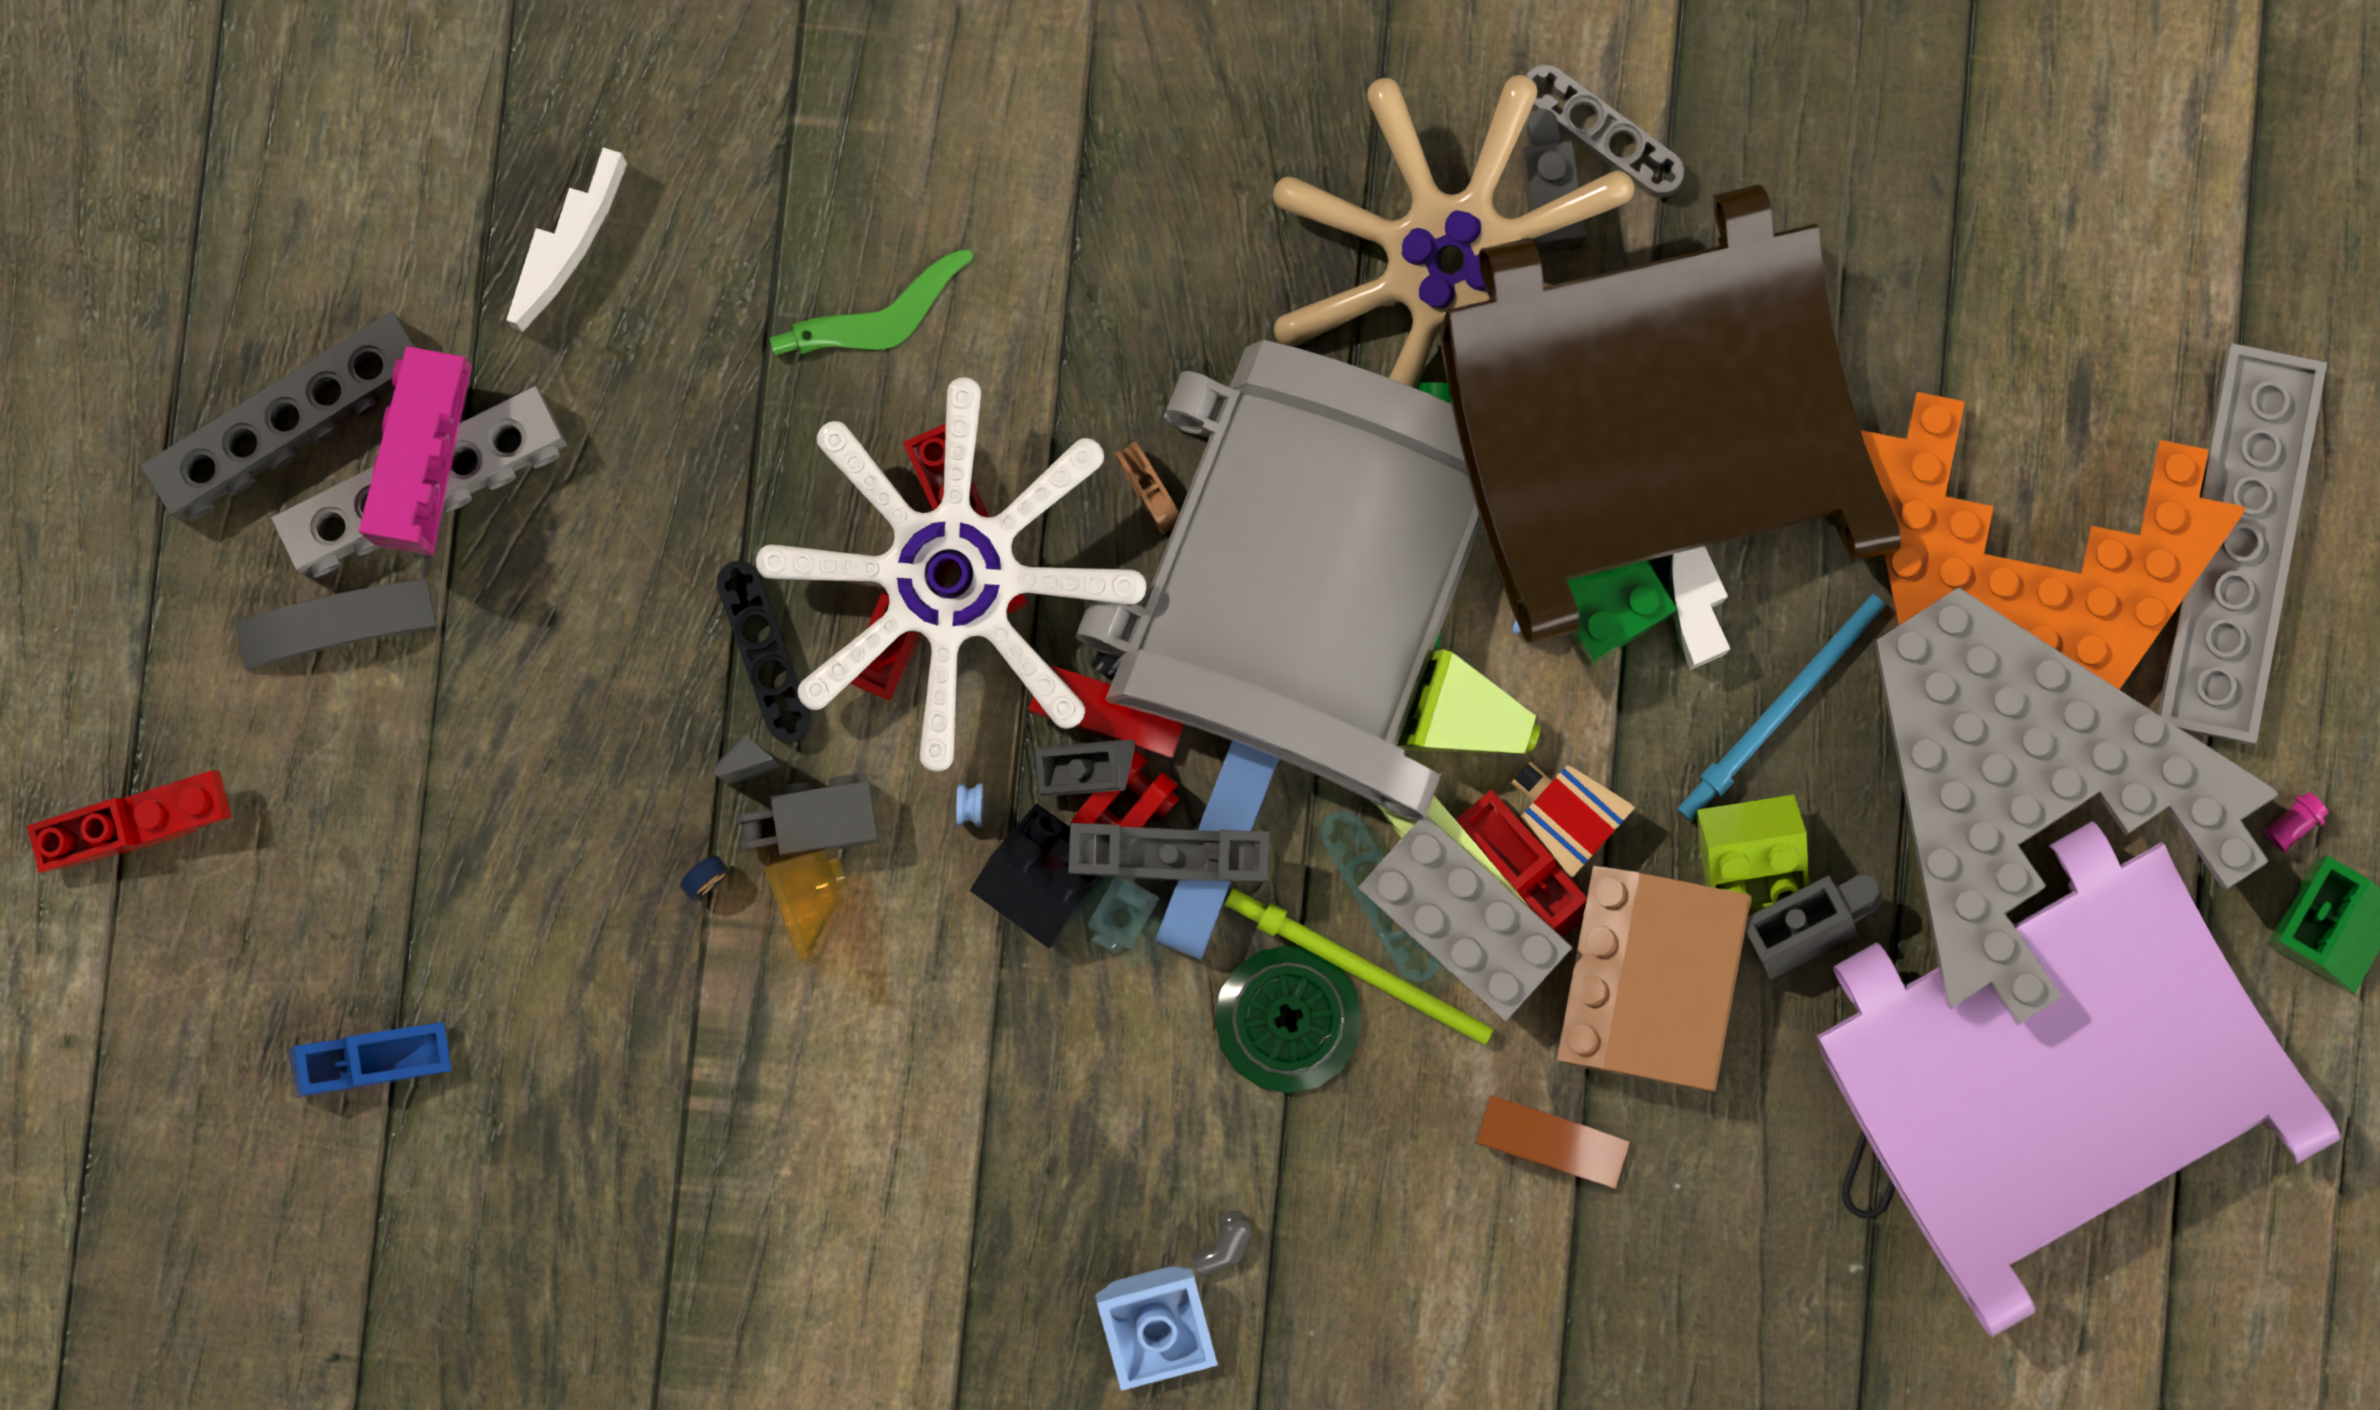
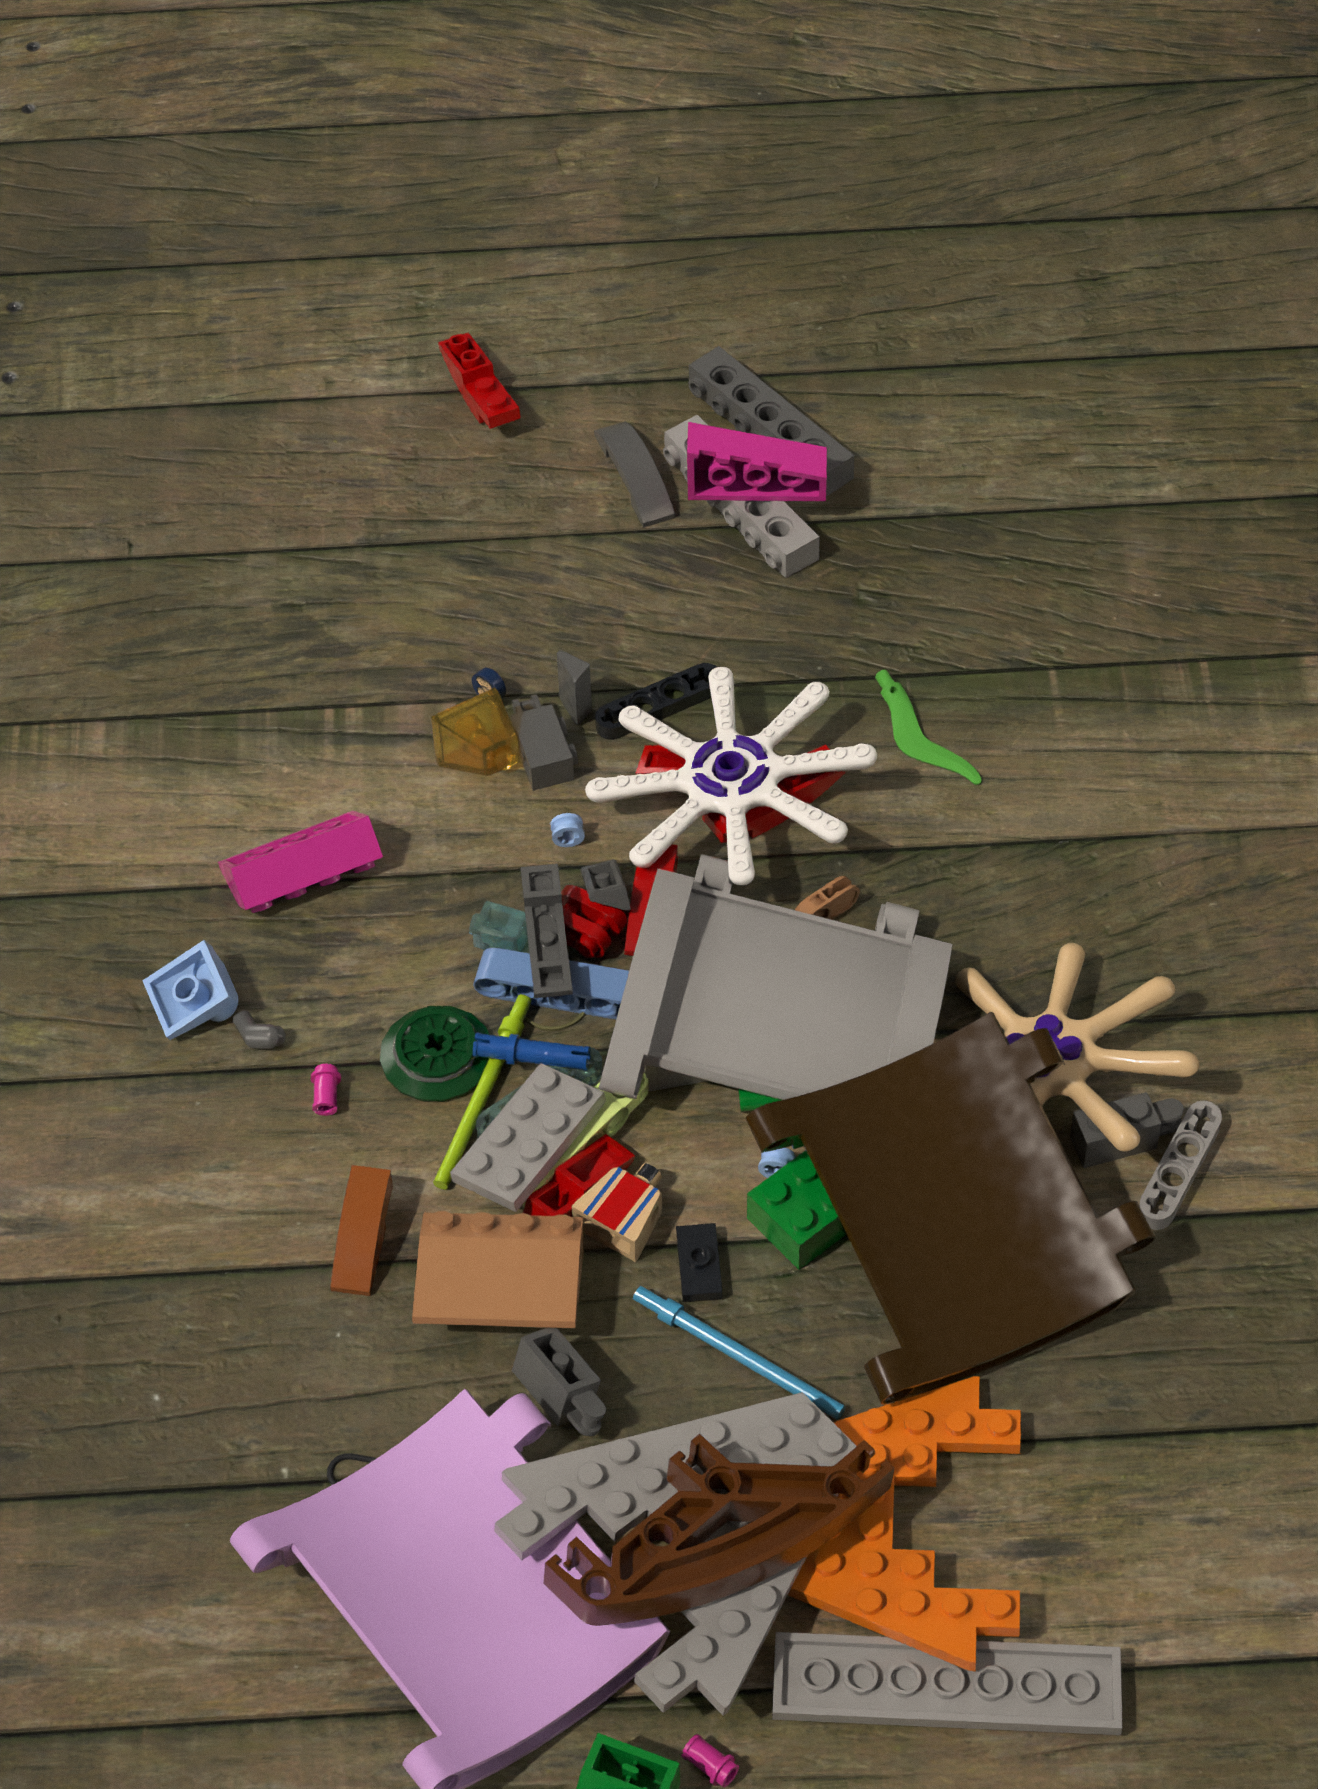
camera: 80 degrees right, 30 degrees down
blue slope [288,1022,452,1098] -> none
white slope [506,148,627,332] -> none
black slope [969,803,1105,948] -> none
slope [1397,649,1540,755] -> none
white slope [1668,546,1730,670] -> none
lime slope [1697,794,1809,916] -> none
none -> dark pink slope [218,810,383,913]
none -> dark pink pin [310,1064,341,1116]
none -> blue pin [473,1032,591,1071]
none -> reddish brown piece [543,1434,895,1626]
none -> black plate [676,1223,723,1302]

